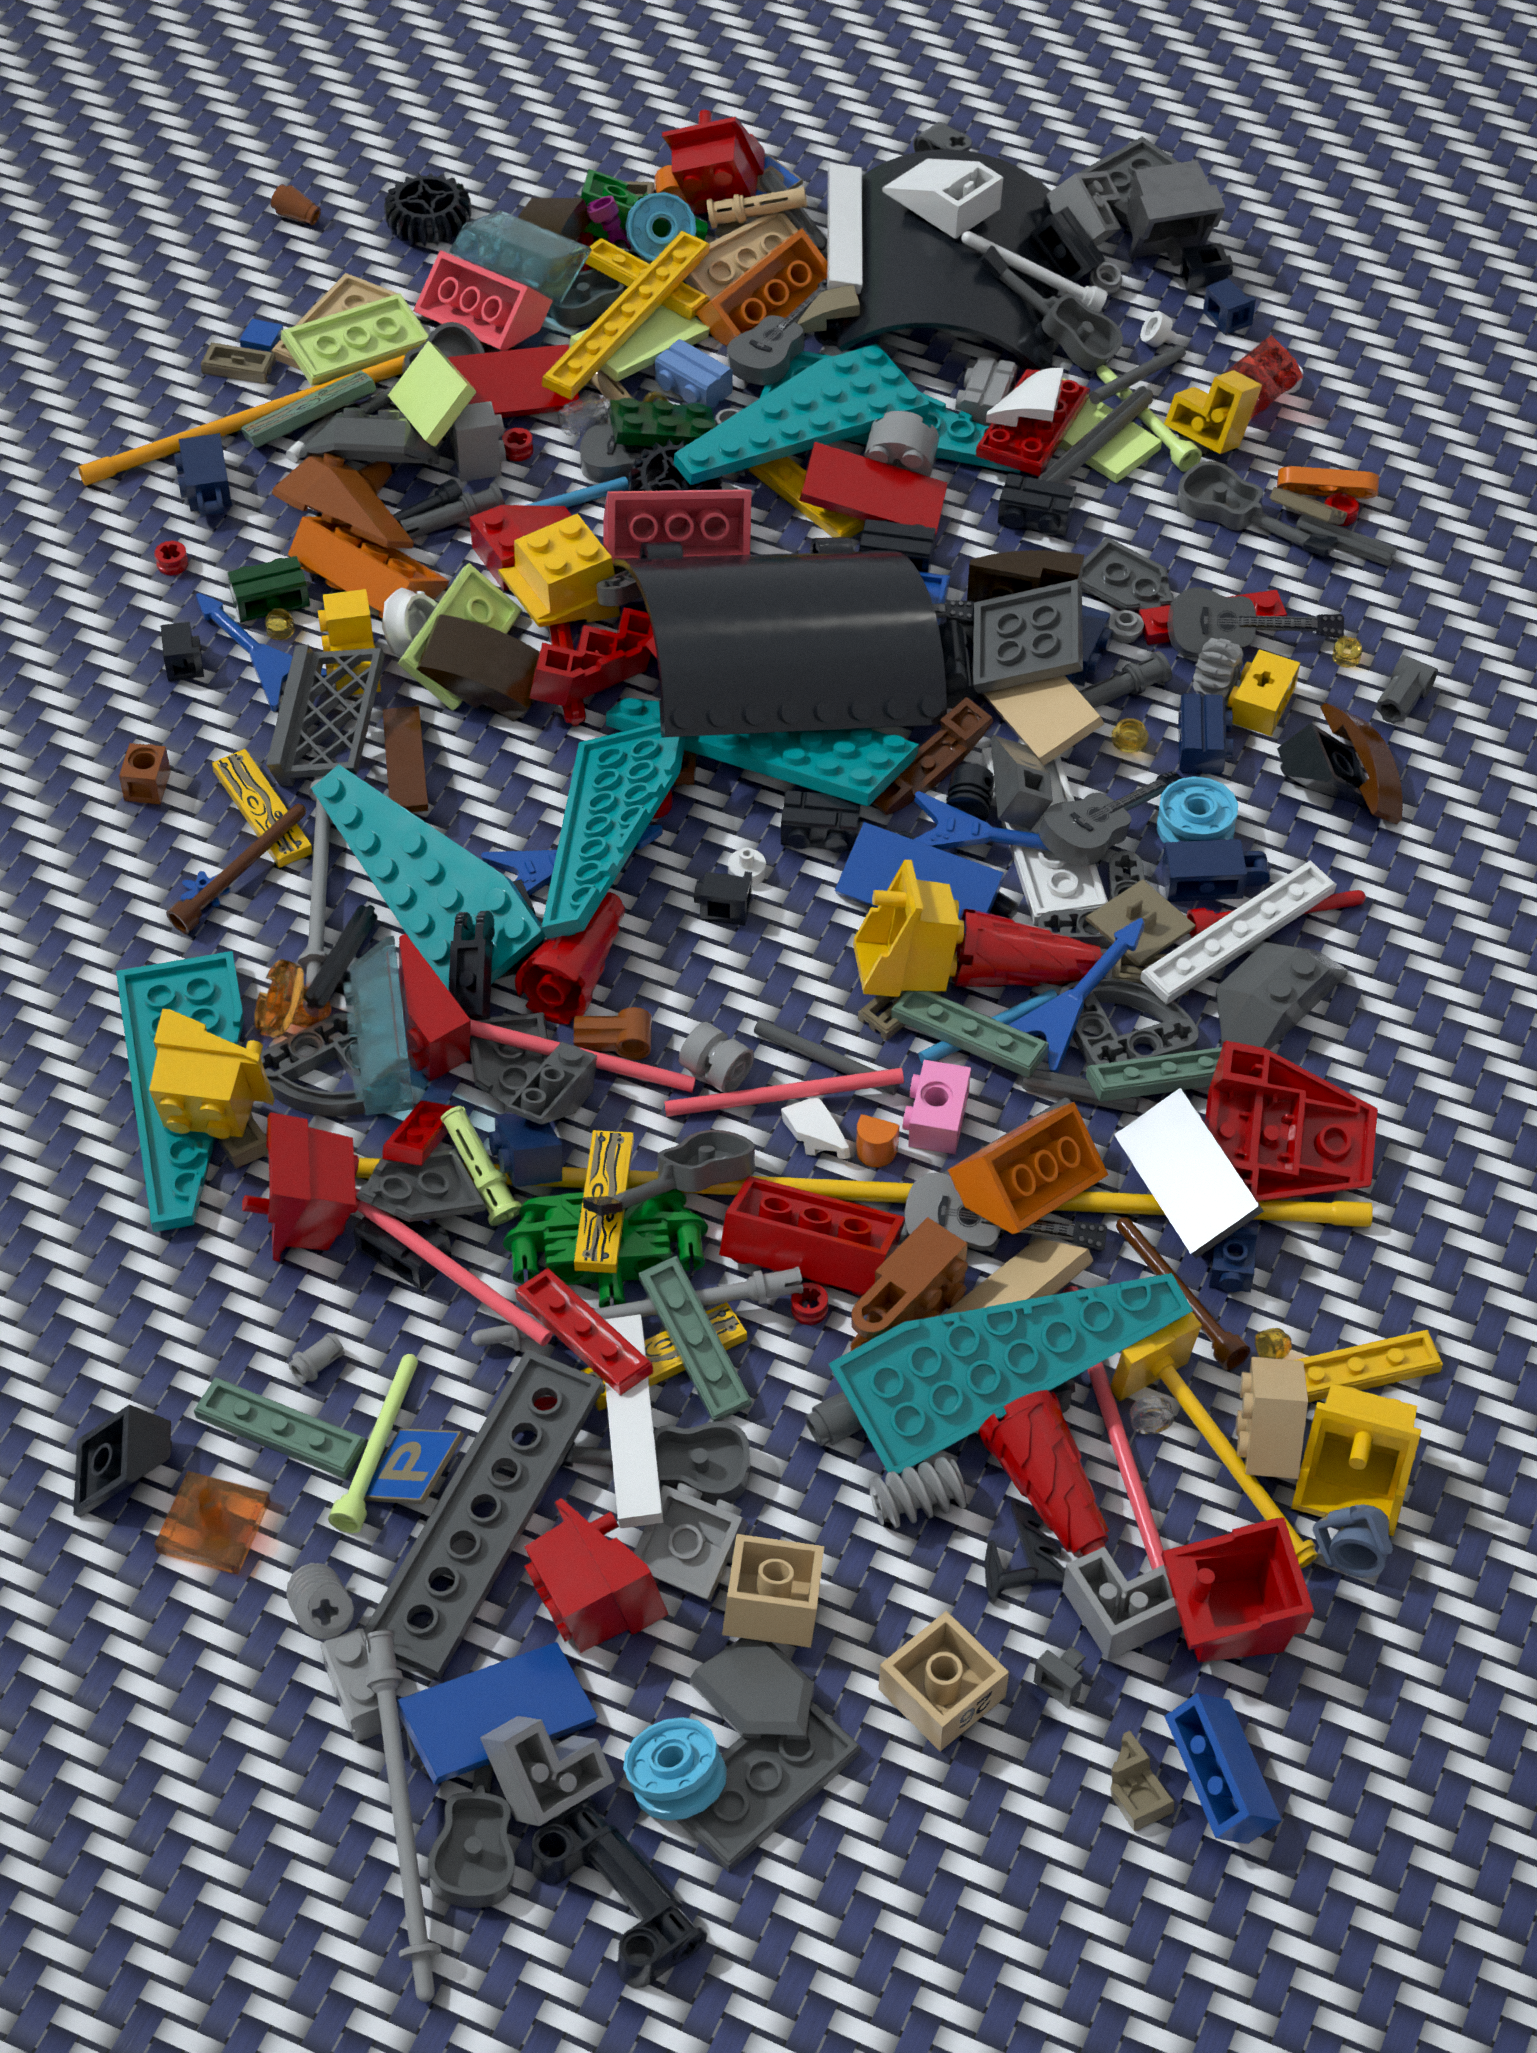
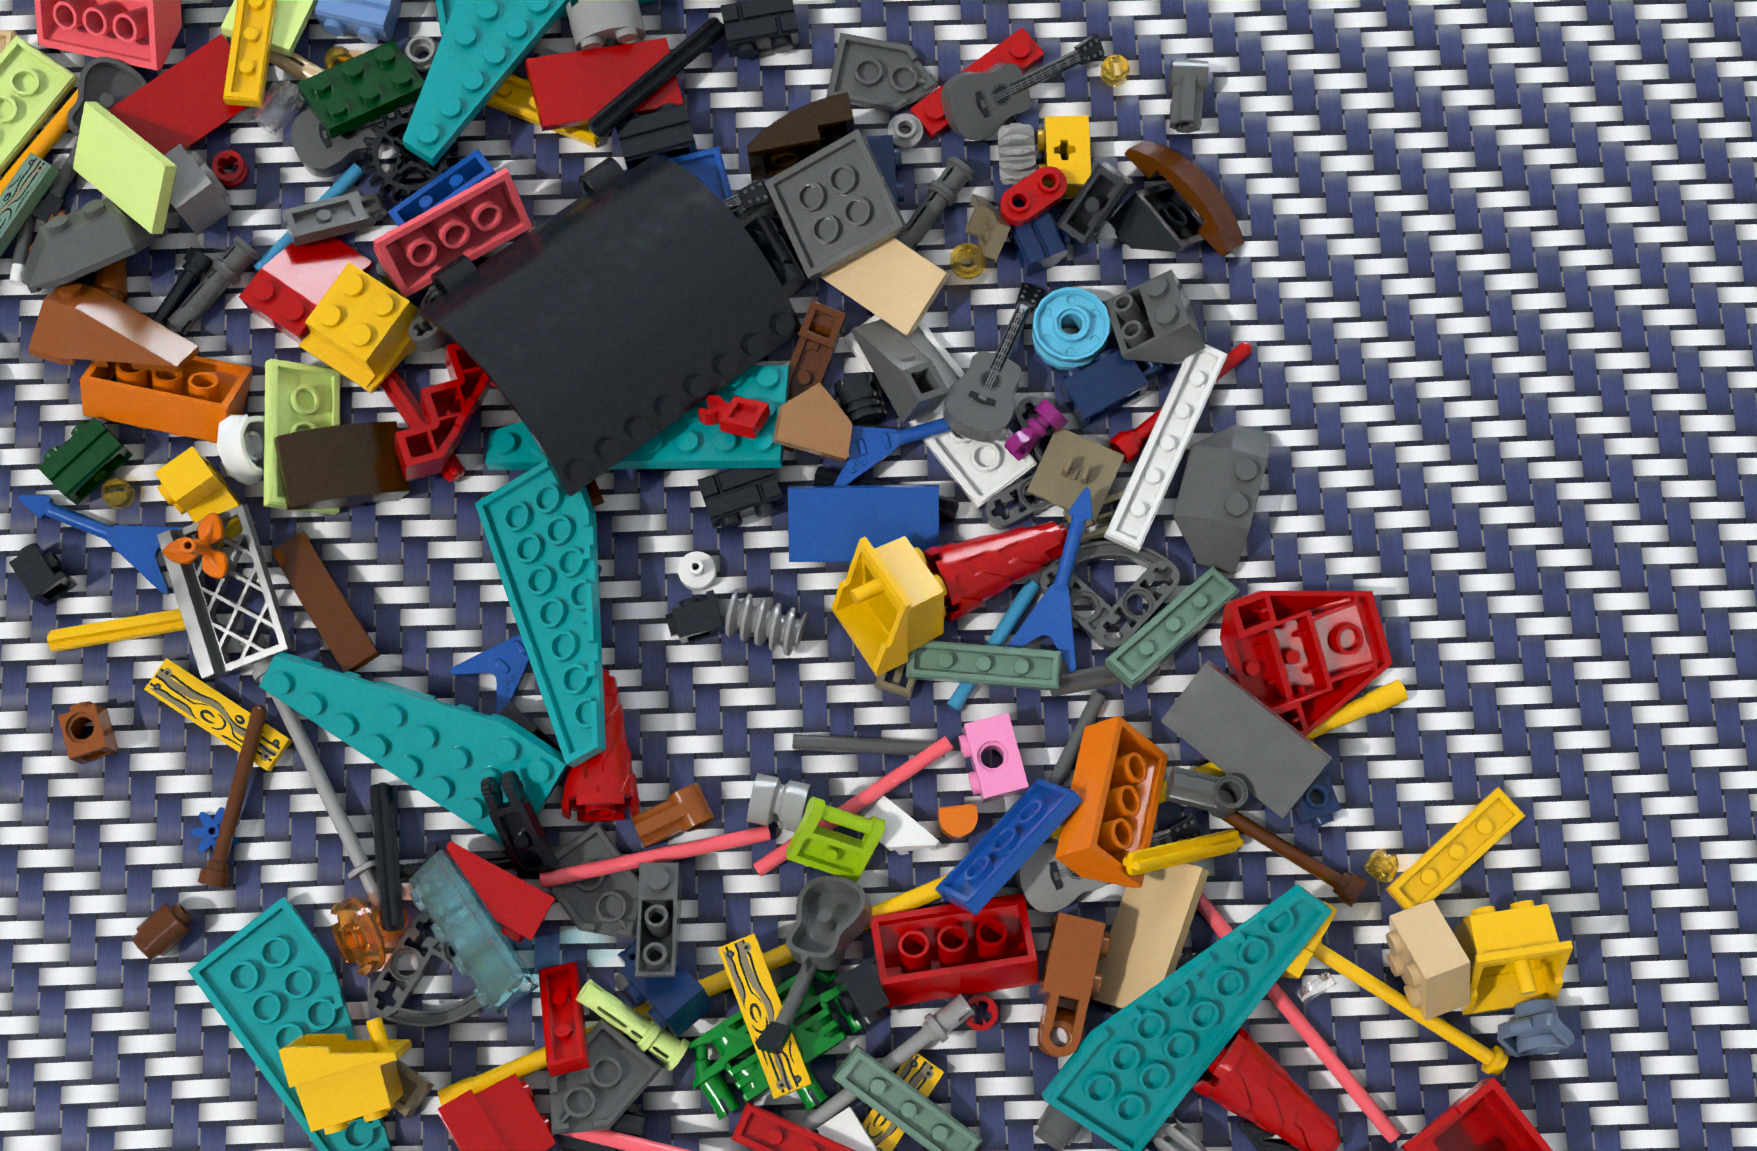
camera: 25 degrees left, 25 degrees up
none -> yellow axle [47,609,186,652]
none -> reddish brown brick [132,902,193,960]
none -> orange plant [162,512,228,579]
none -> dark grey hinge [282,191,387,246]
none -> black axle [587,17,725,137]
none -> red plate [698,395,770,439]
none -> light grey piece [725,589,809,656]
none -> medium nougat slope [772,382,853,462]
none -> lime plate [786,796,885,882]
none -> black brick [826,961,890,1027]
none -> blue tile [935,778,1083,916]
none -> dark tan slope [965,194,1011,260]
none -> red plate [1000,166,1067,226]
none -> magenta piece [1004,398,1068,461]
none -> black brick [1057,162,1135,246]
none -> dark grey slope [1105,269,1206,364]
none -> yellow axle [1122,829,1243,876]
none -> dark grey piece [1165,766,1248,819]

